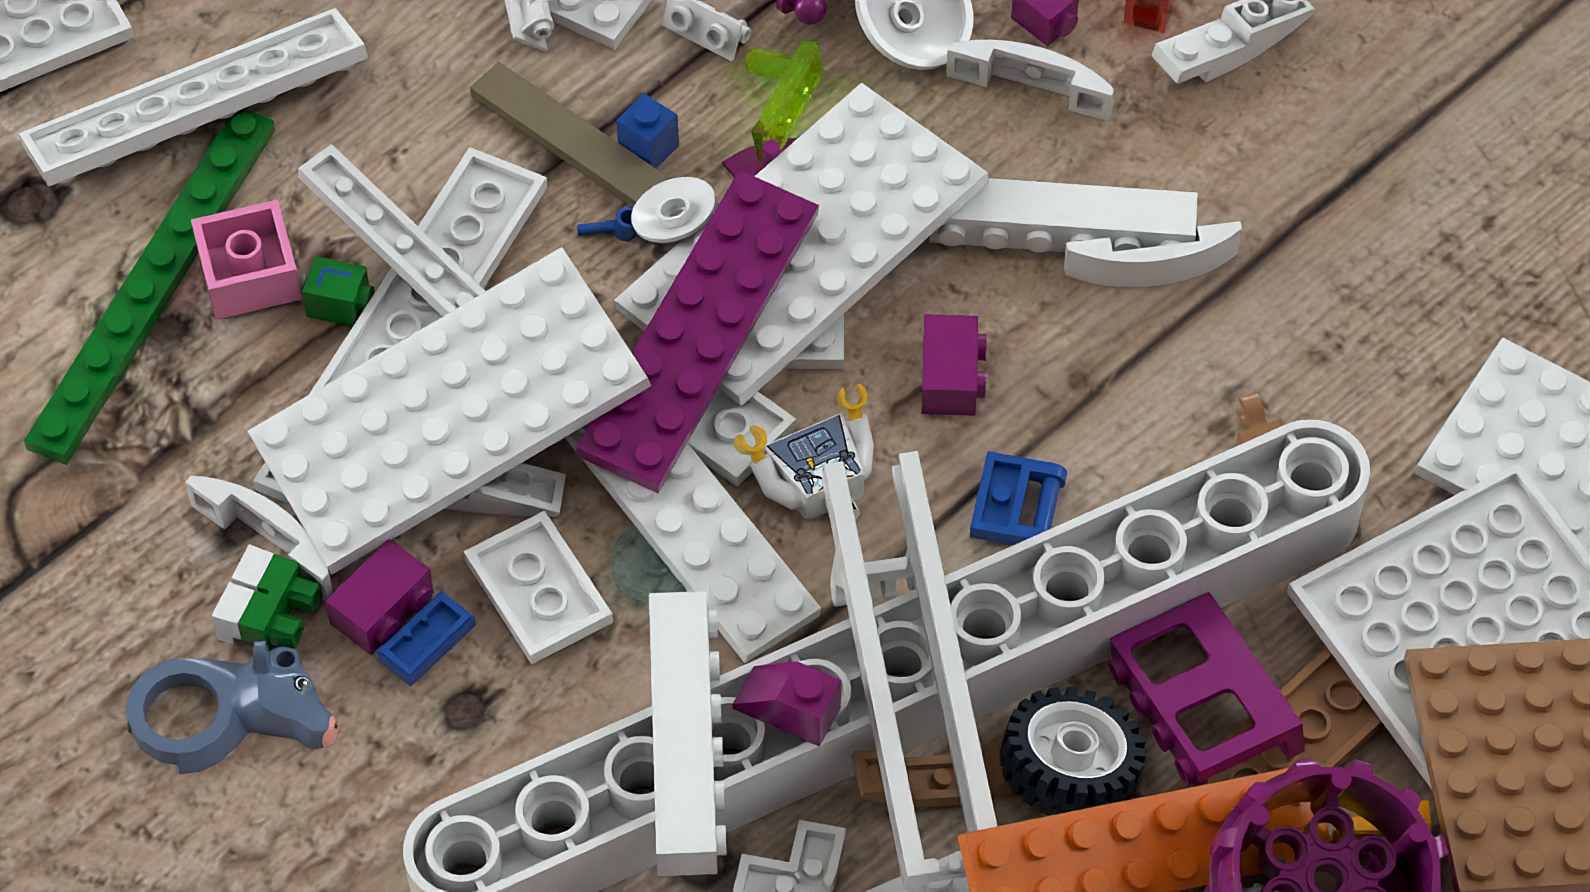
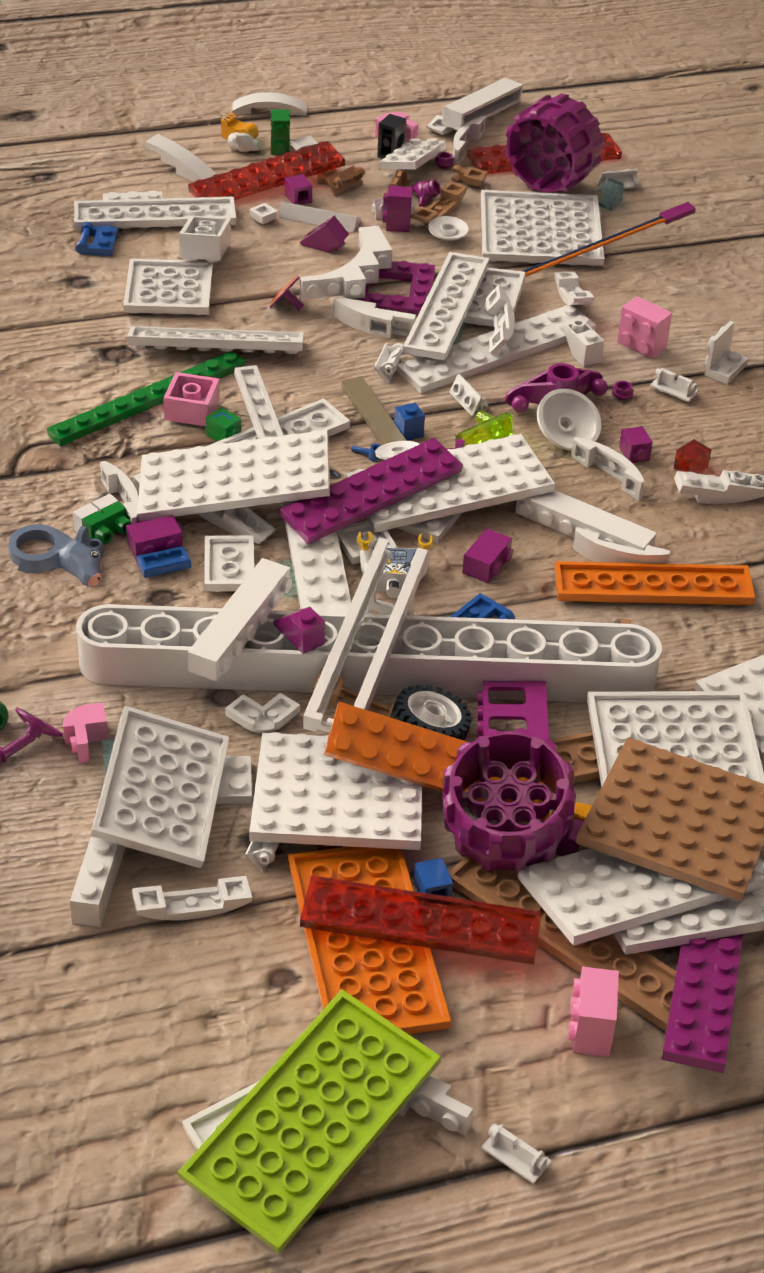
camera: 25 degrees right, 15 degrees down
none -> orange plate [554,561,755,605]

